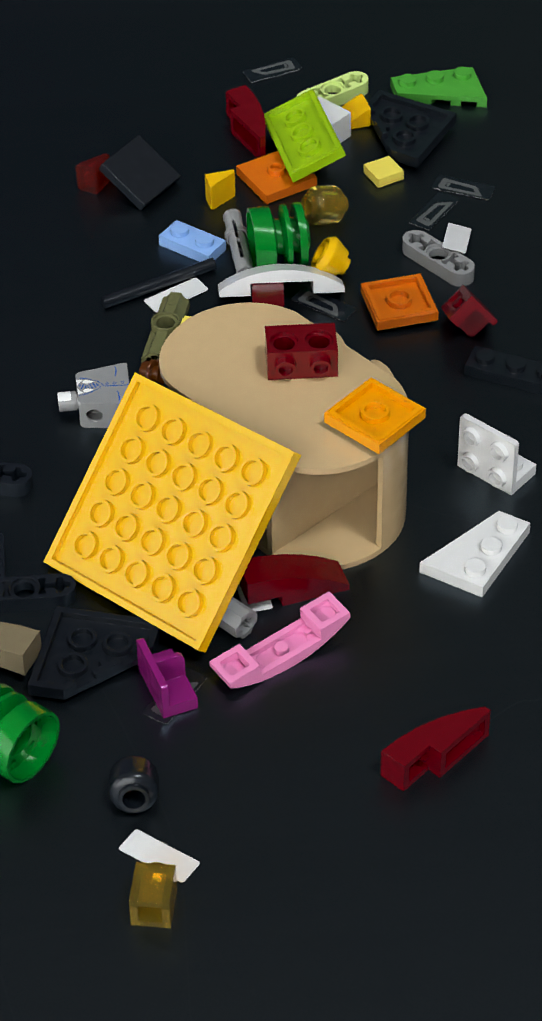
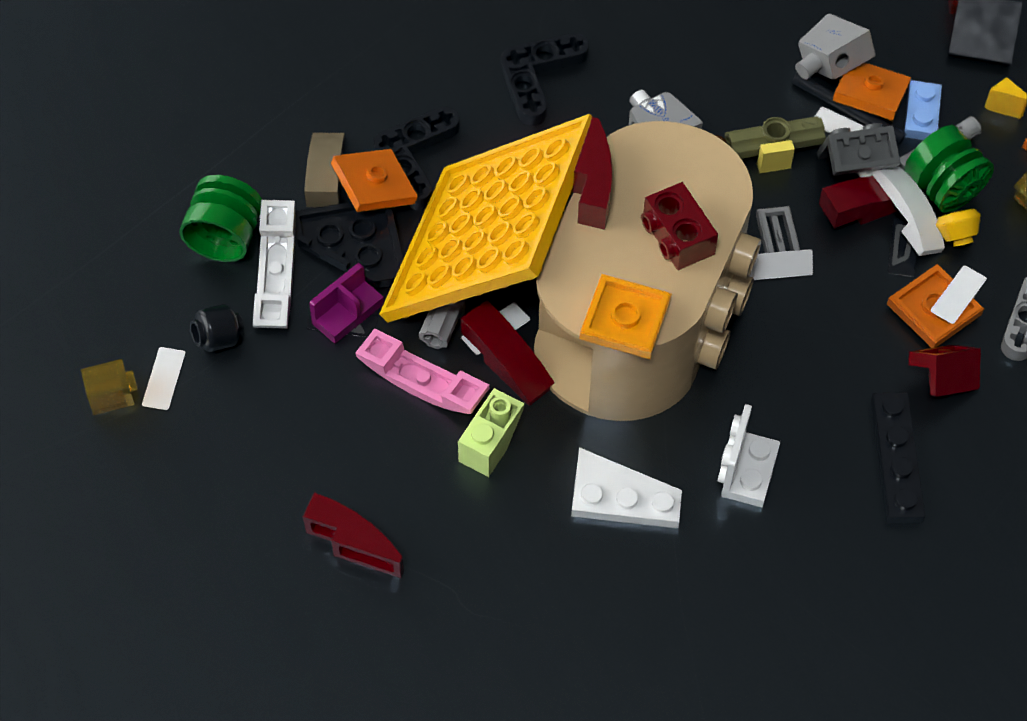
camera: 65 degrees right, 15 degrees up
none -> white slope [253,200,295,328]
none -> orange plate [331,149,418,212]
none -> yellowish green slope [458,388,524,477]
none -> dark red slope [573,117,612,230]
none -> light grey torso [795,13,876,79]
none -> dark grey bracket [817,123,901,176]
none -> orange plate [833,62,911,120]
none -> white sticker [931,266,987,324]

